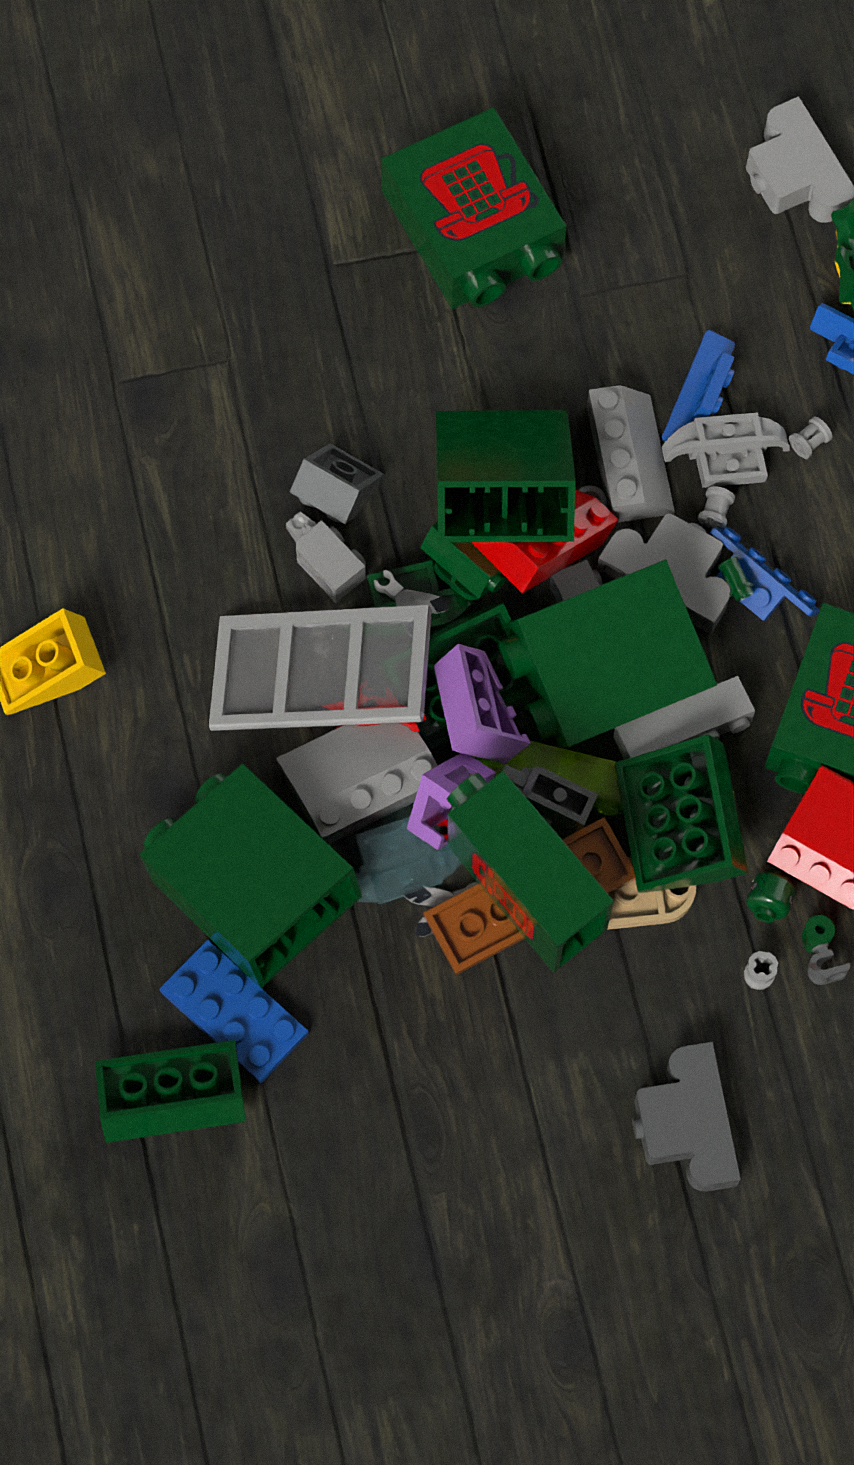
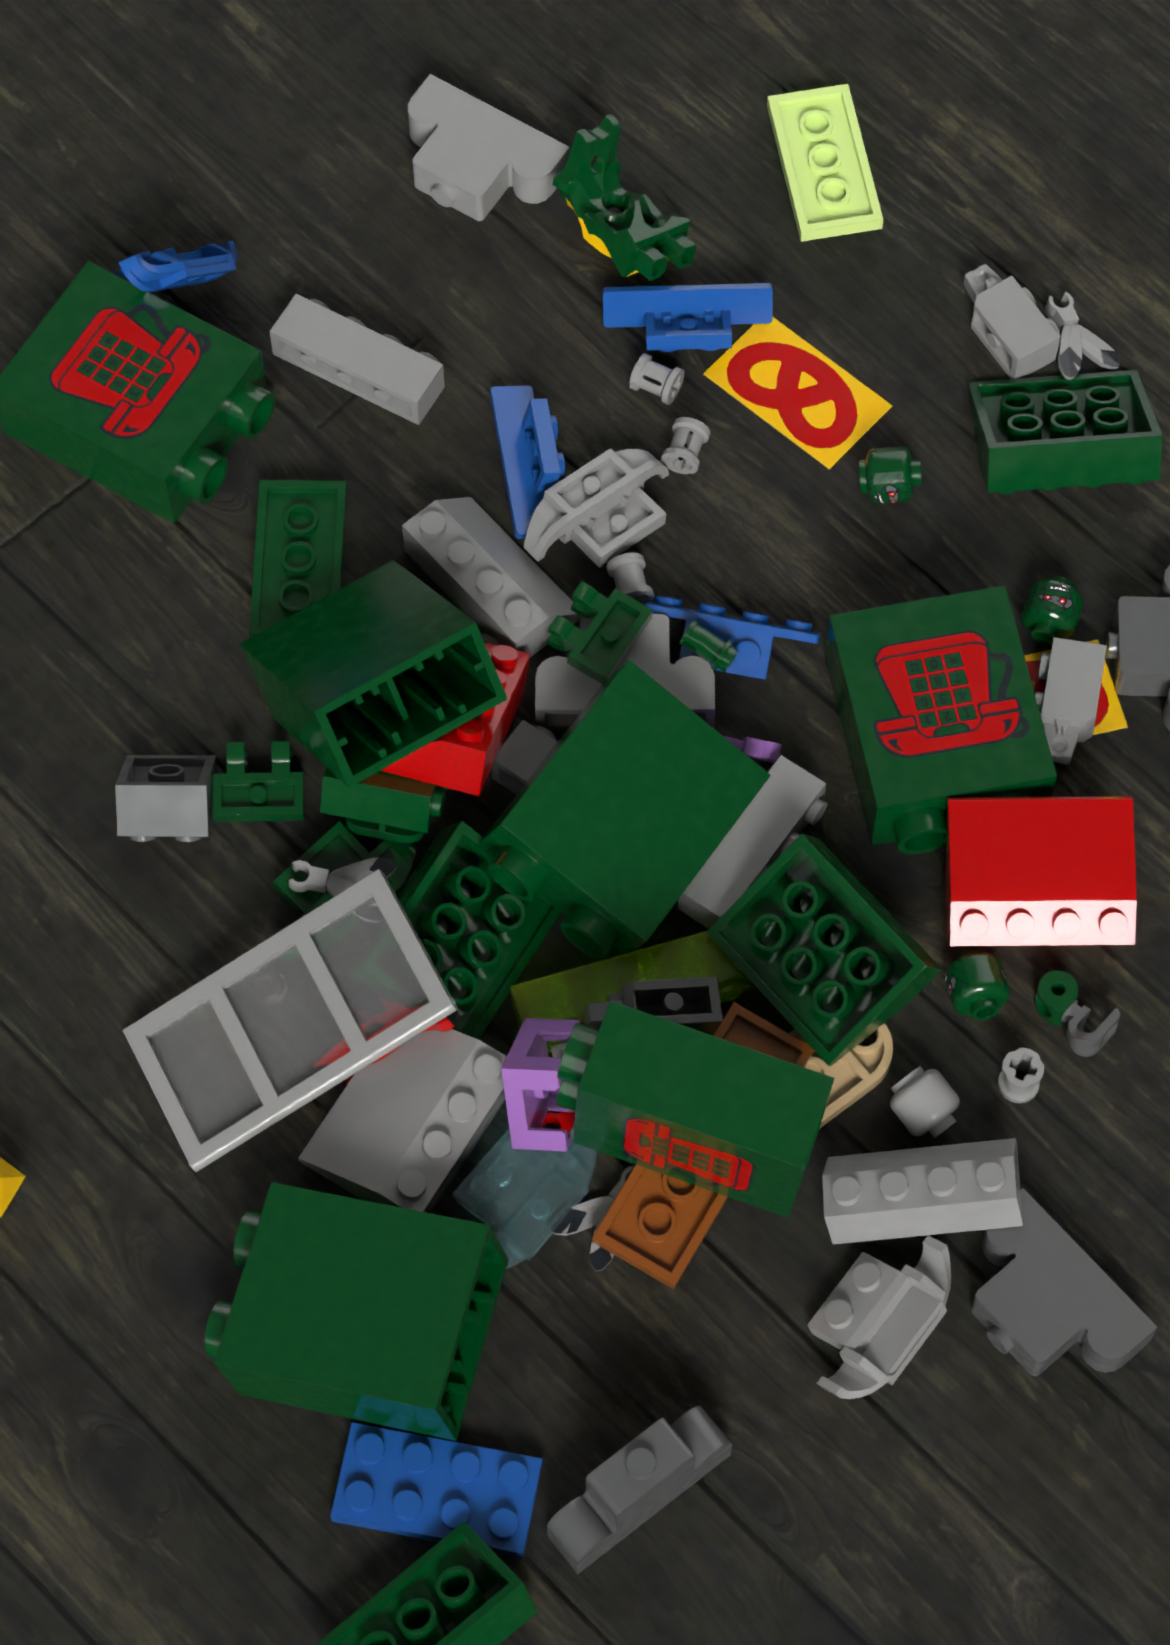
camera: 30 degrees left, 5 degrees down
light grey hinge [286,512,366,603] -> none
medium lavender wedge [434,644,530,764] -> none
none -> blue plate [112,241,239,292]
none -> dark green plate [212,741,304,822]
none -> dark green plate [249,480,347,638]
none -> light grey brick [270,294,445,425]
none -> dark green plate [547,581,653,684]
none -> dark grey brick [547,1405,732,1574]
none -> light grey bush [629,353,685,405]
none -> medium lavender piece [724,736,782,763]
none -> light grey plate [808,1235,951,1399]
none -> light grey slope [822,1138,1023,1244]
none -> light grey head [890,1066,960,1138]

